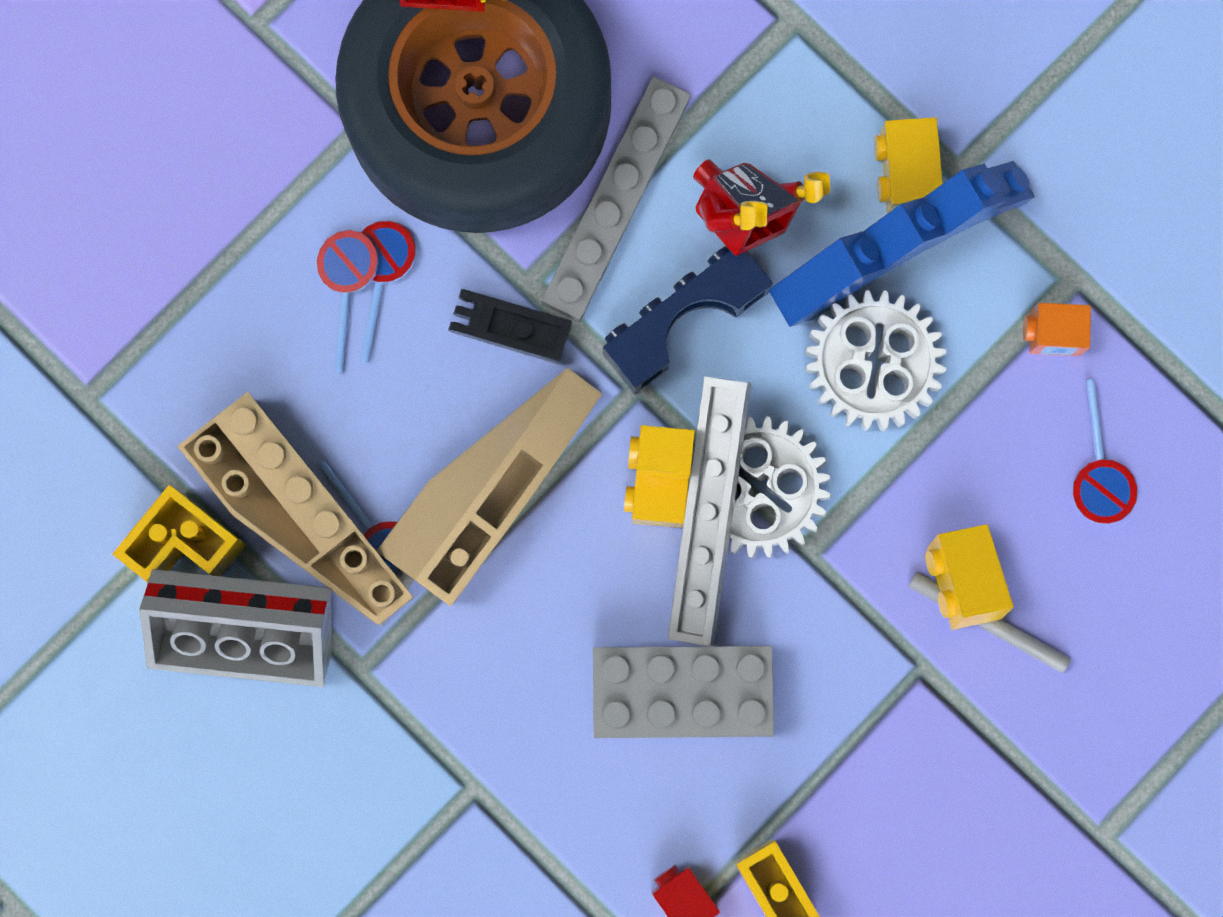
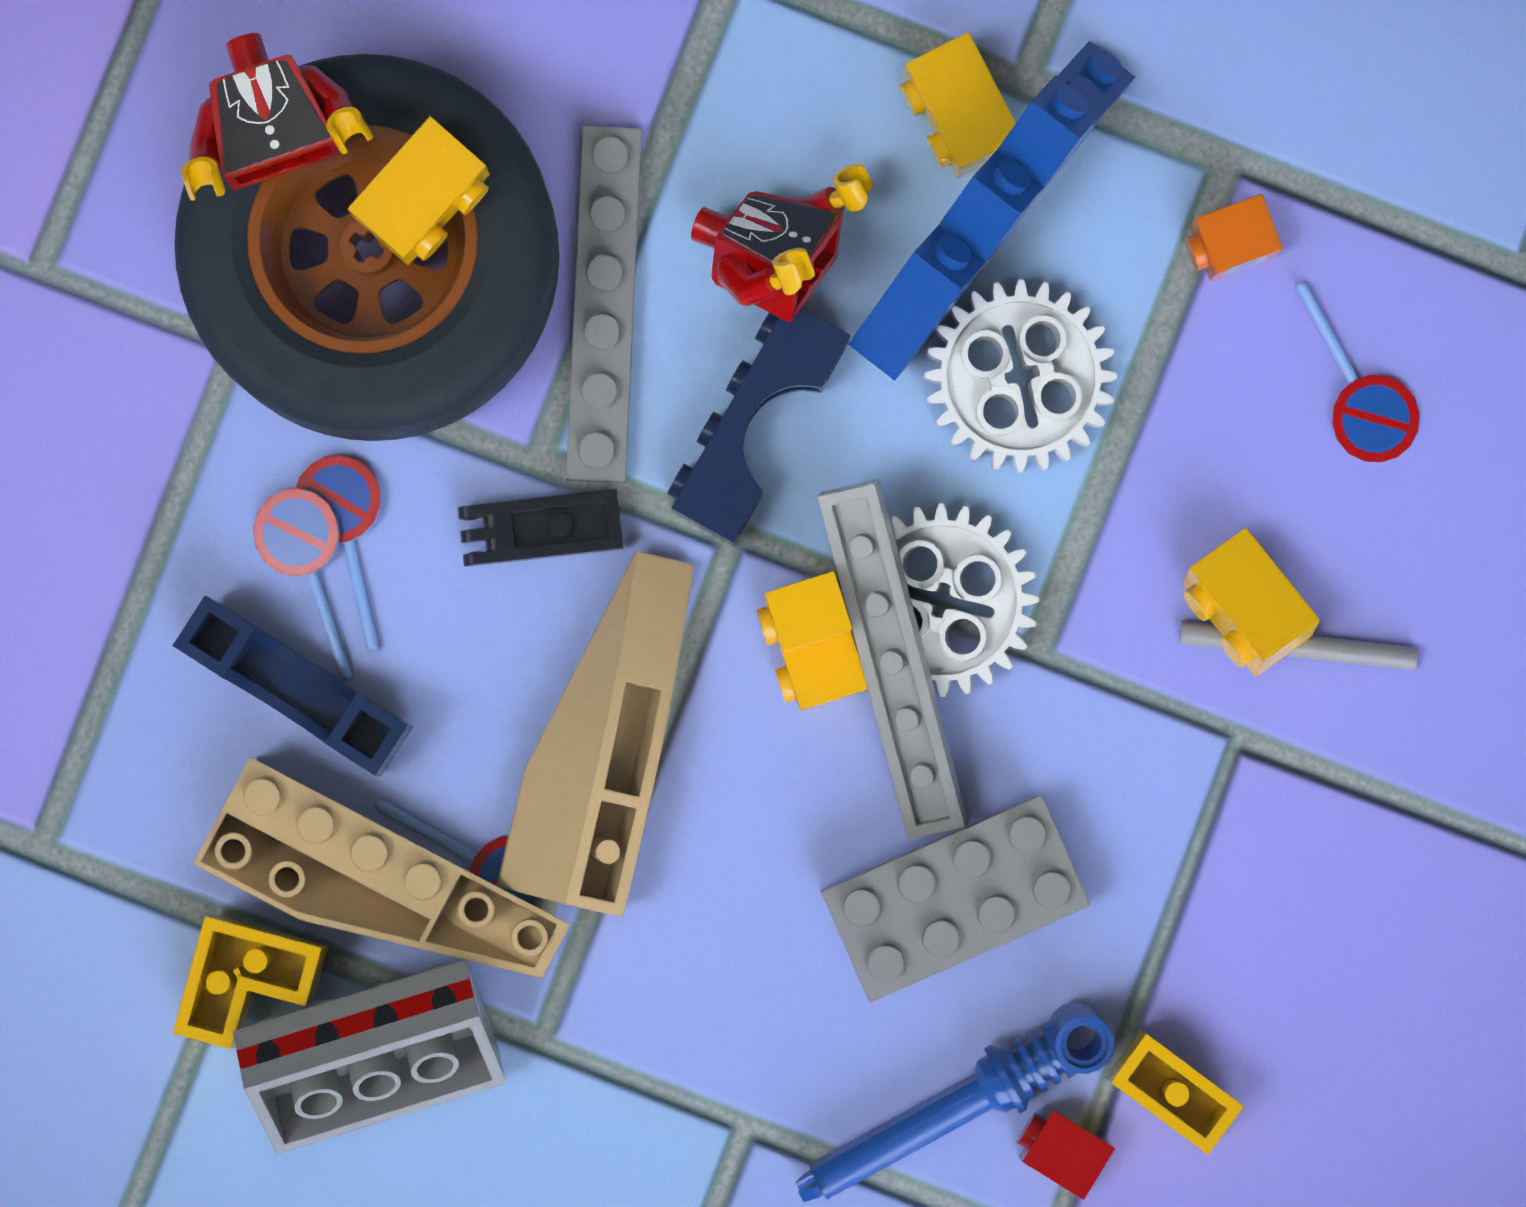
camera: 25 degrees left, 5 degrees up
none -> dark blue arch [172,595,414,777]
none -> yellow brick [348,116,490,266]
none -> blue piece [795,1002,1115,1202]

